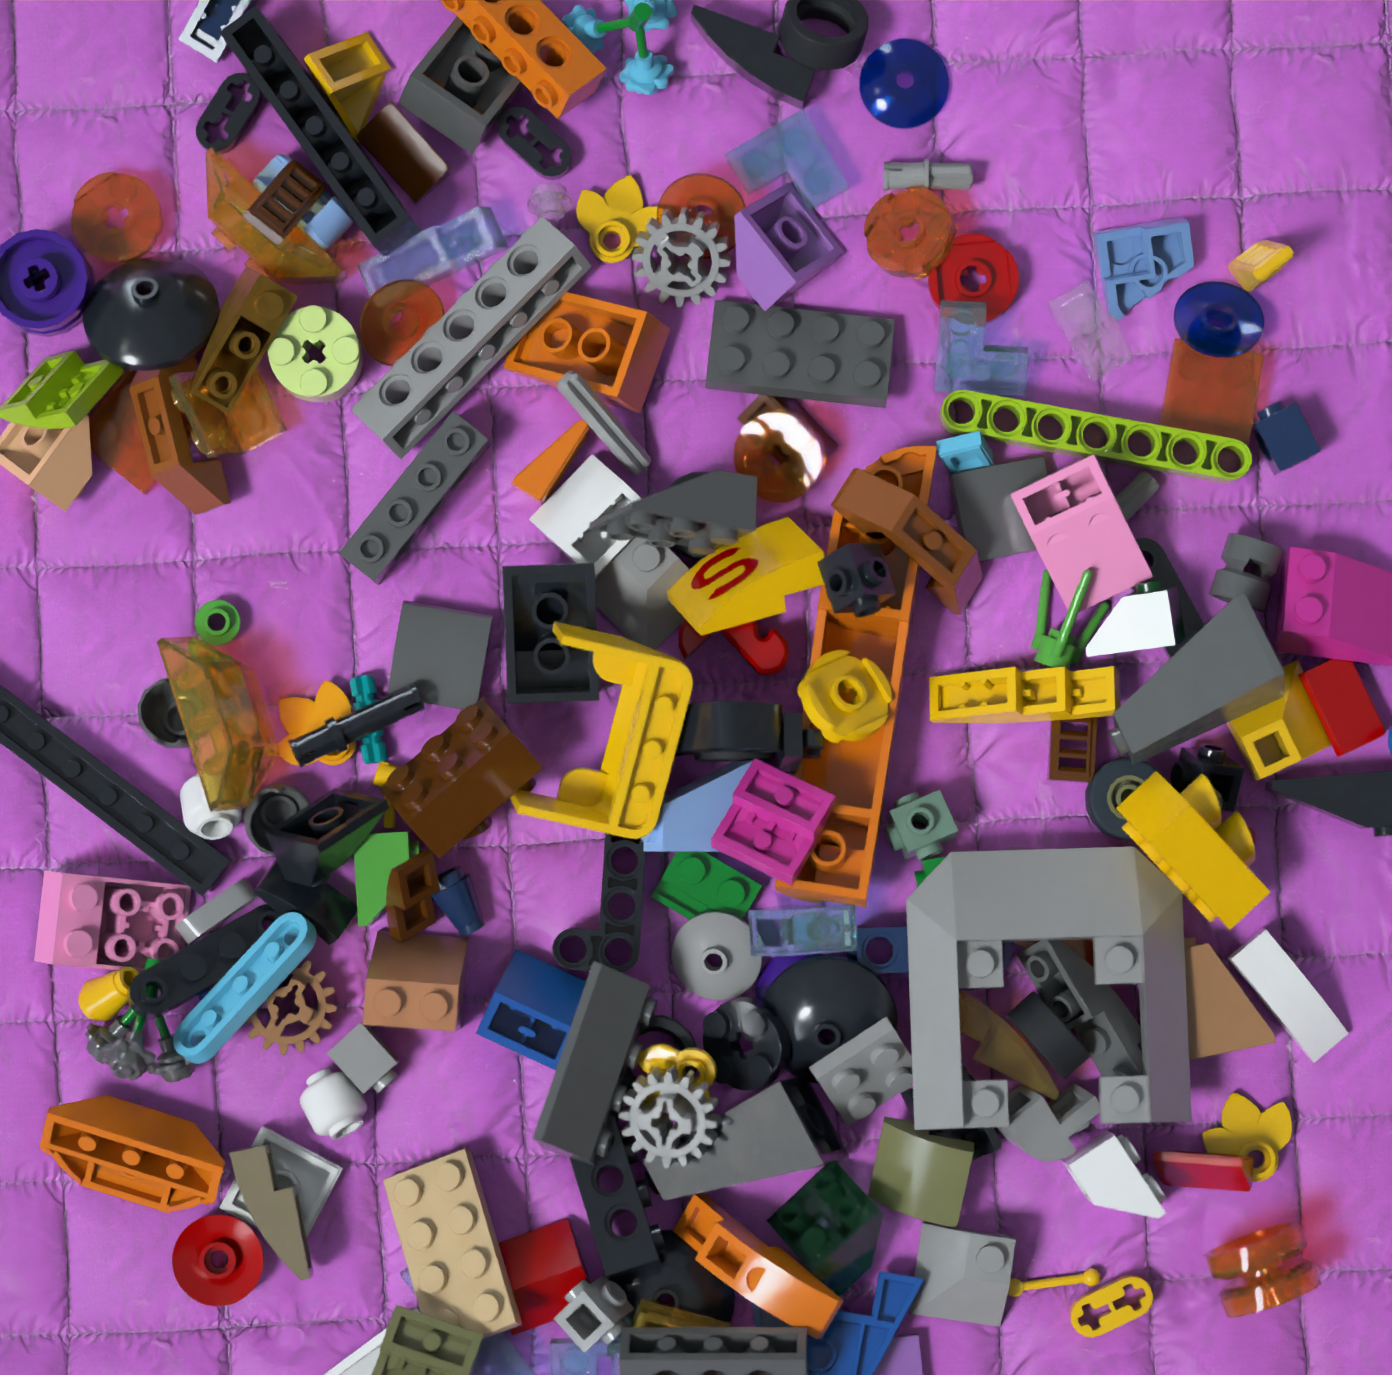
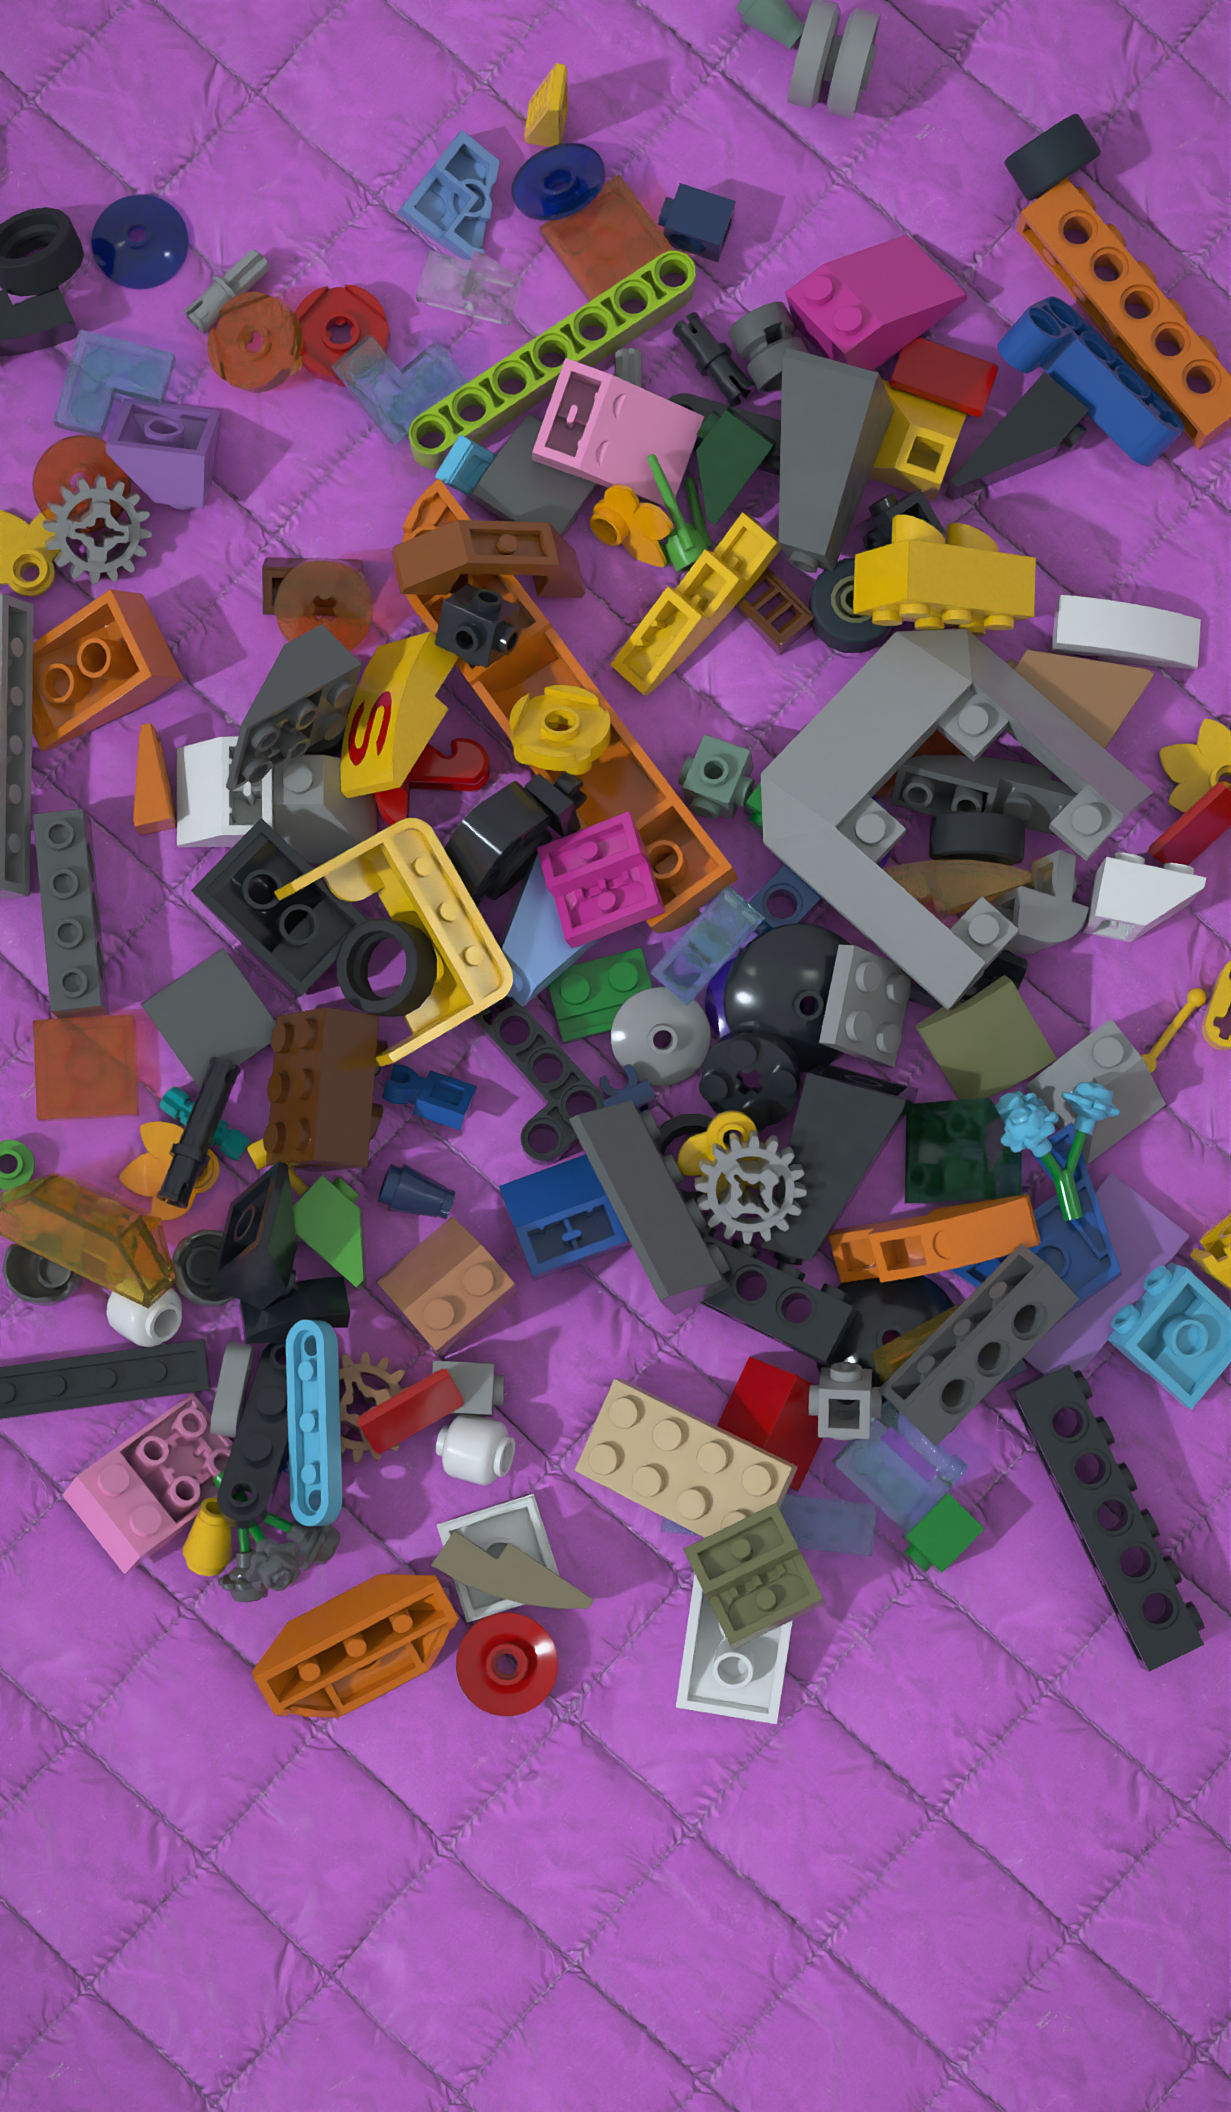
camera: 50 degrees left, 5 degrees down
reddish brown slope [386,849,440,943] -> none
light grey axle [557,370,651,475] -> none
dark grey plate [705,300,895,408] -> none
none -> clear orange plate [33,1014,140,1122]
none -> black tyre [337,918,437,1017]
none -> red slope [357,1368,464,1454]
none -> blue plate [382,1064,477,1130]
none -> light orange plate [589,485,673,567]
none -> dark blue tile [600,1064,657,1113]
none -> black pin [672,312,756,407]
none -> medium azure plant [989,1081,1121,1221]

